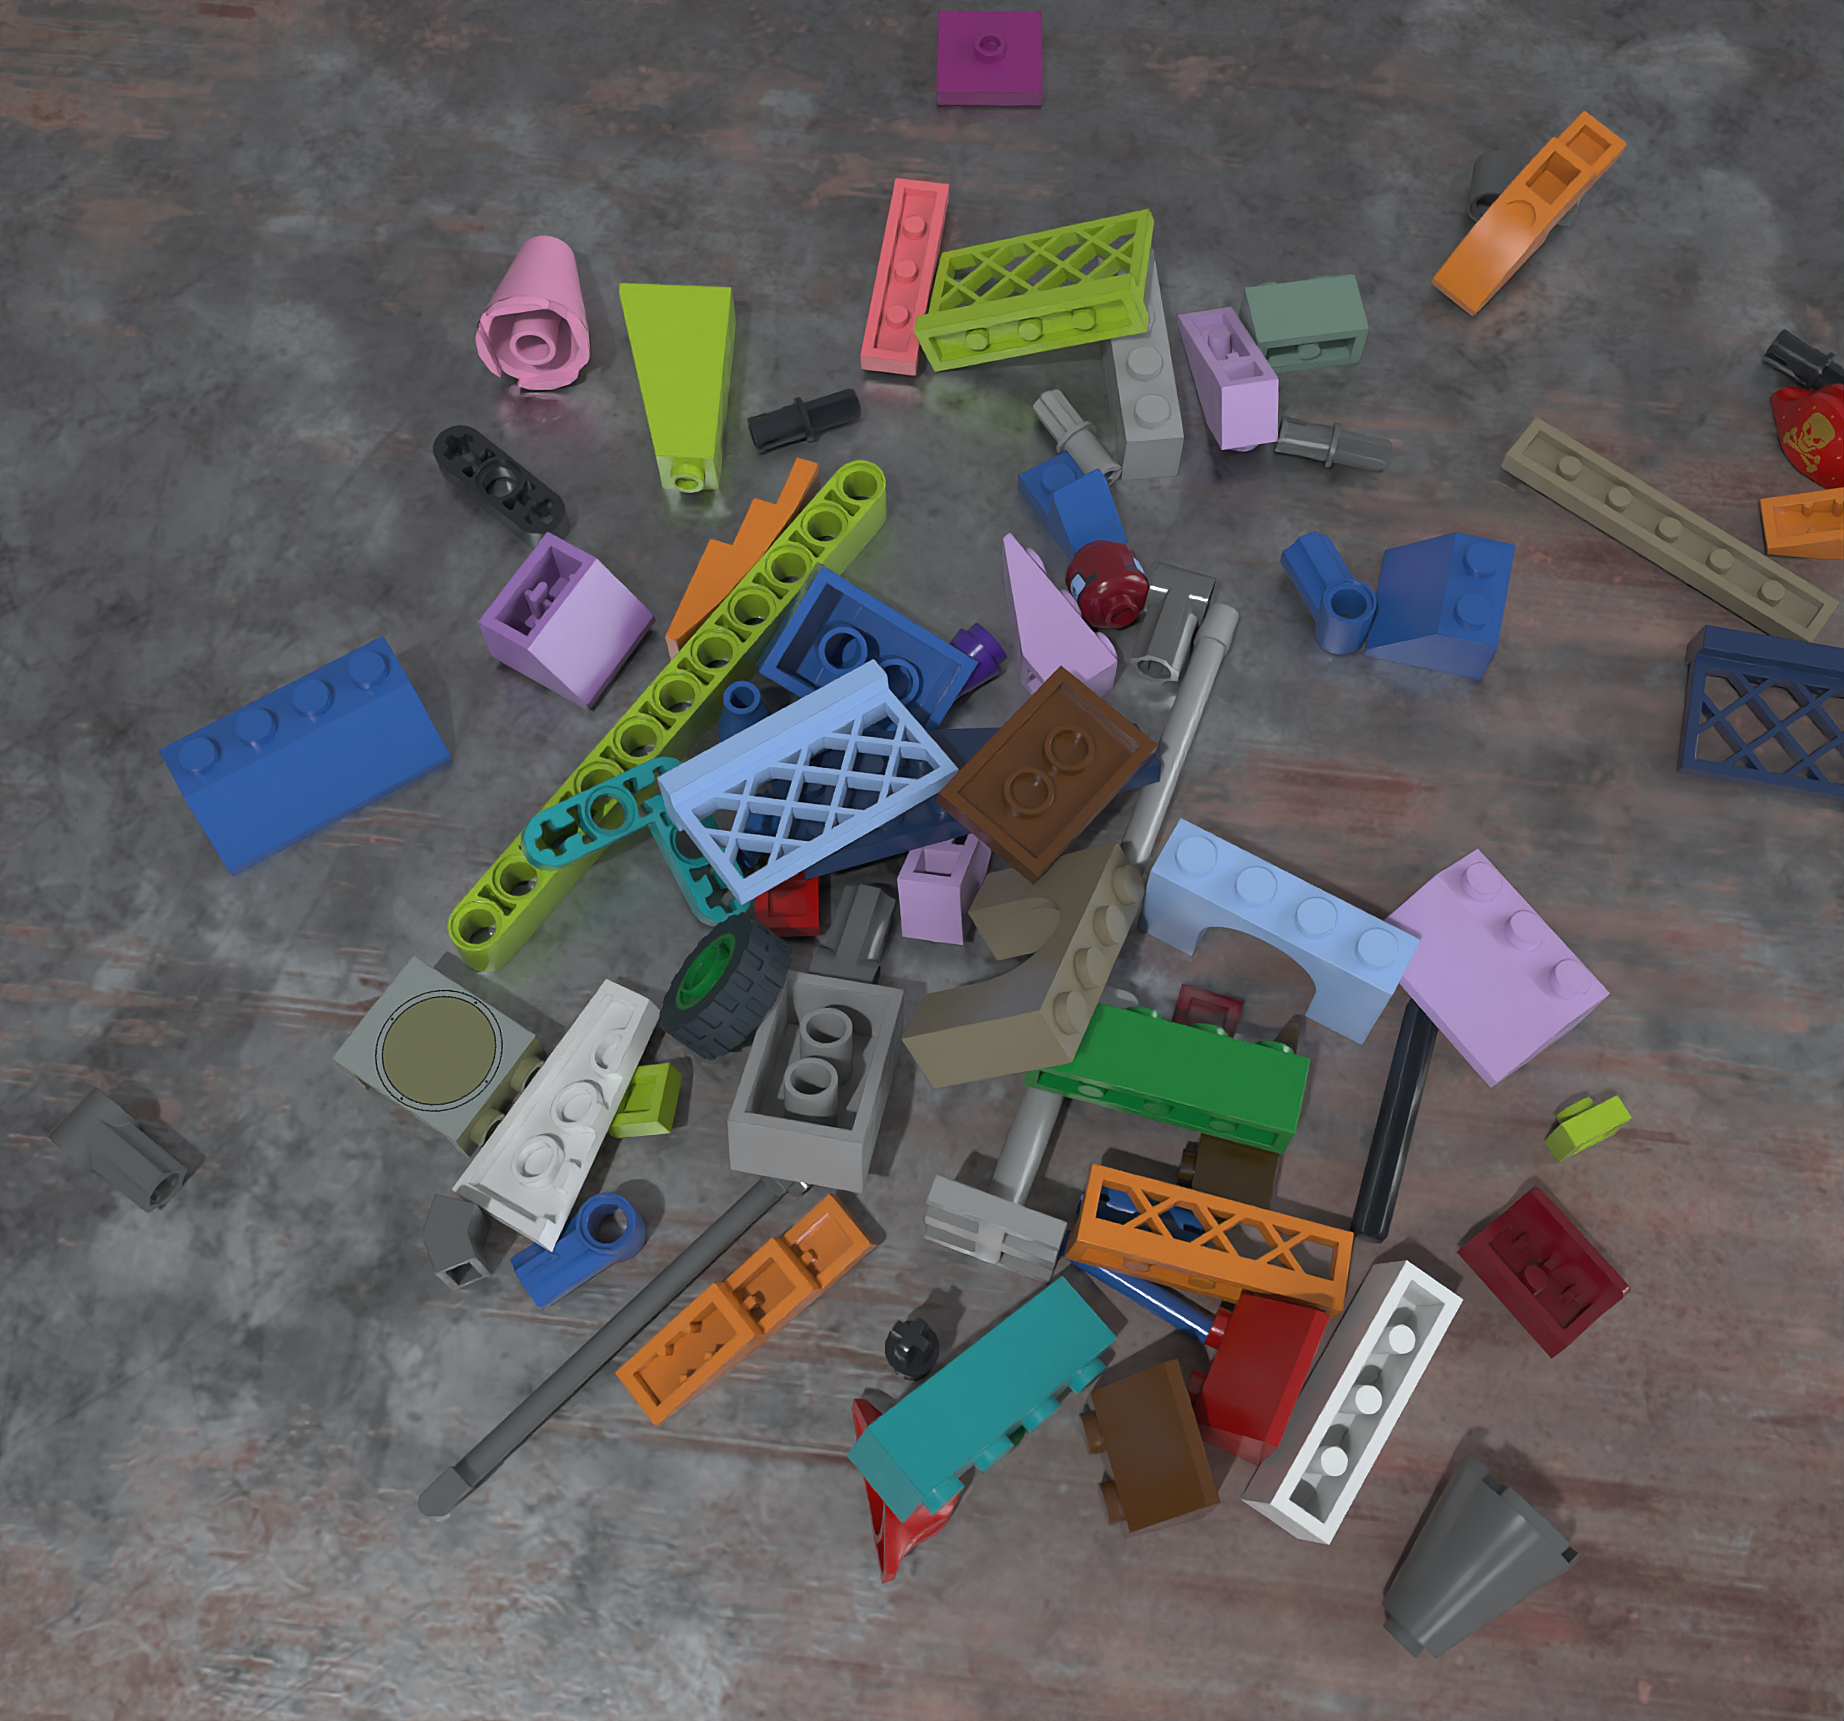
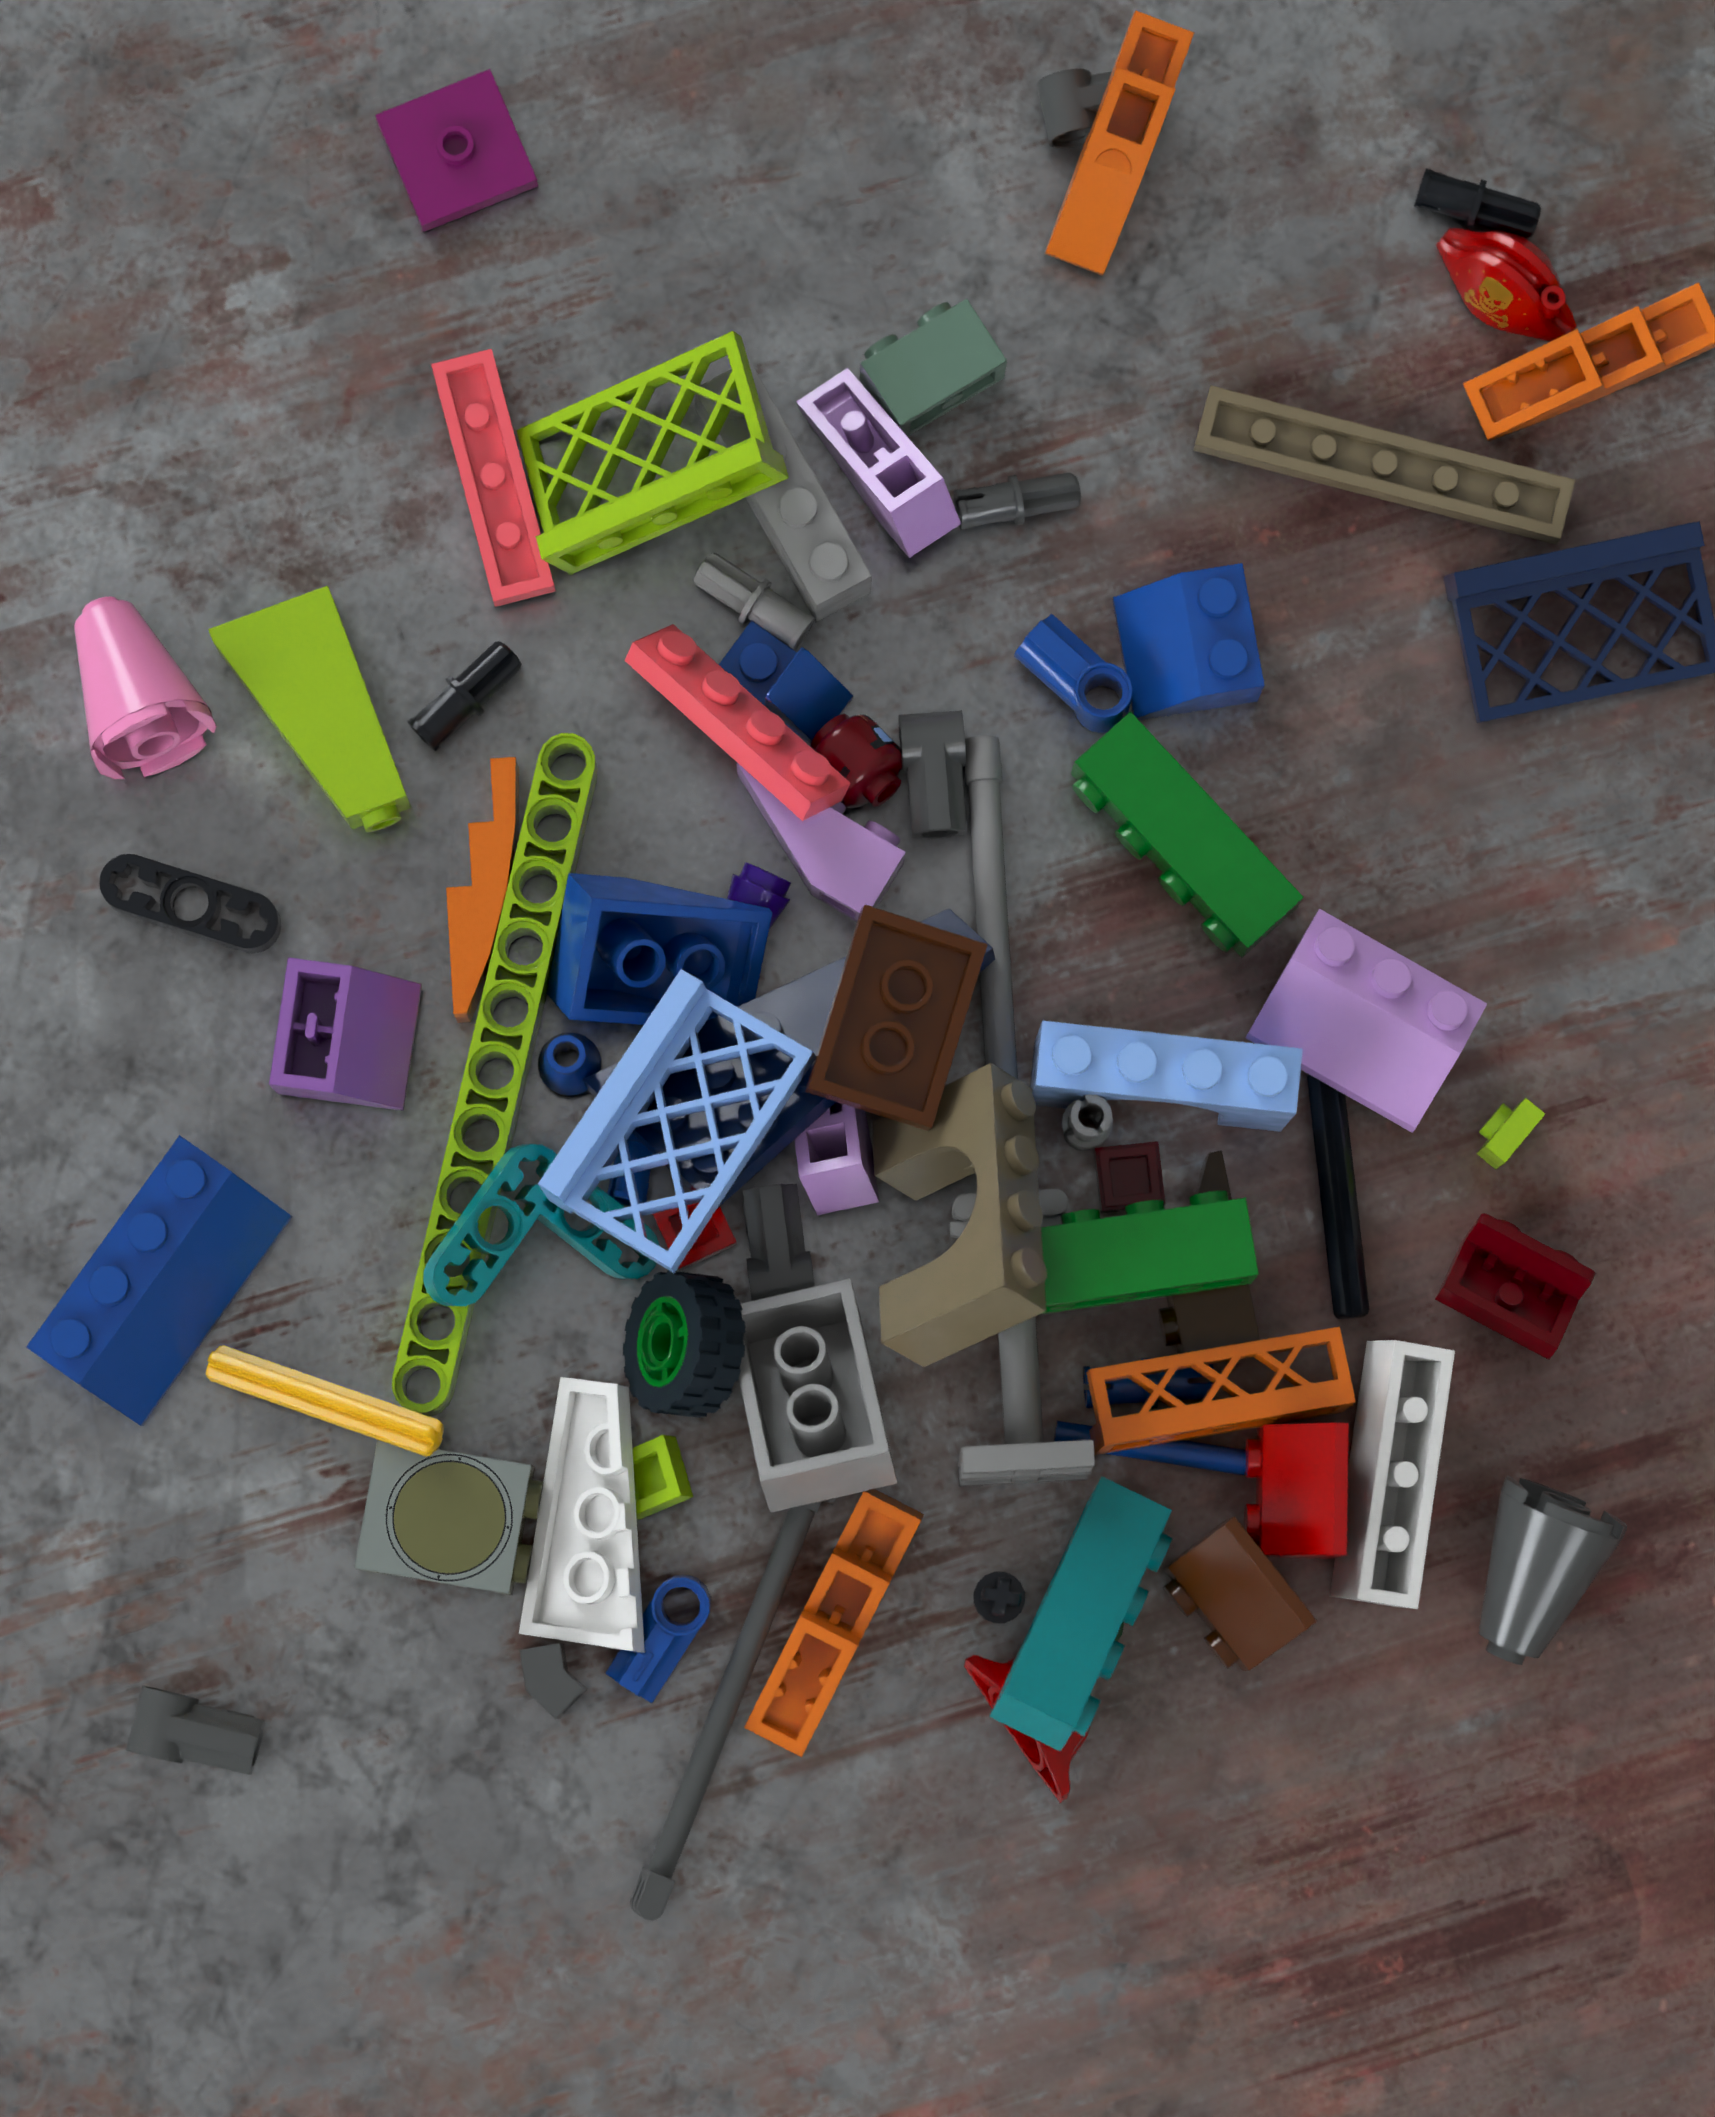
camera: 30 degrees left, 15 degrees up
none -> yellow axle [206,1345,444,1457]
none -> coral plate [624,624,851,821]
none -> light grey pin [1061,1094,1113,1151]
none -> green brick [1071,711,1304,958]

